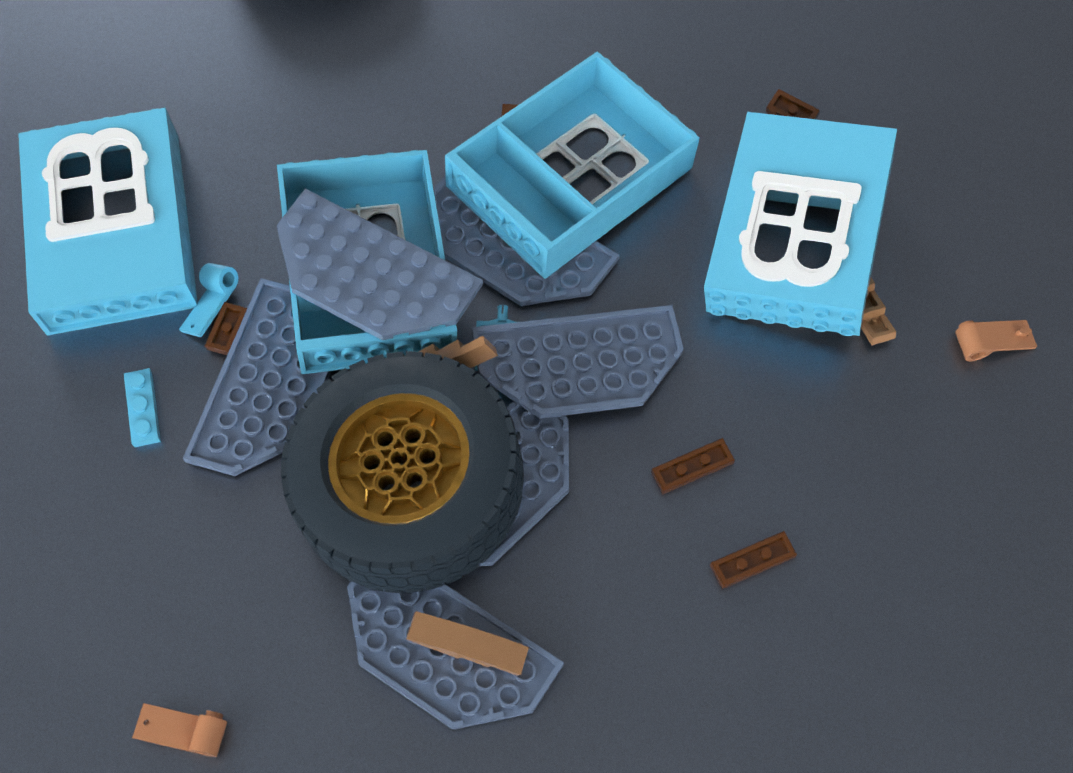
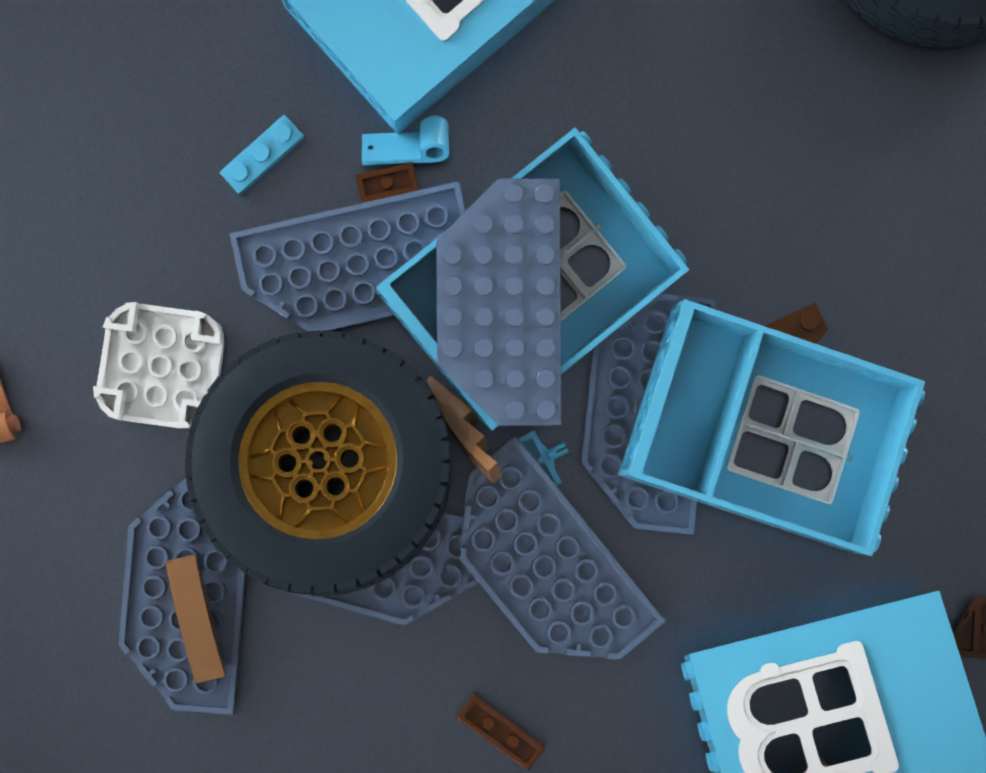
camera: 60 degrees right, 20 degrees up
none -> white plate [93,302,225,429]

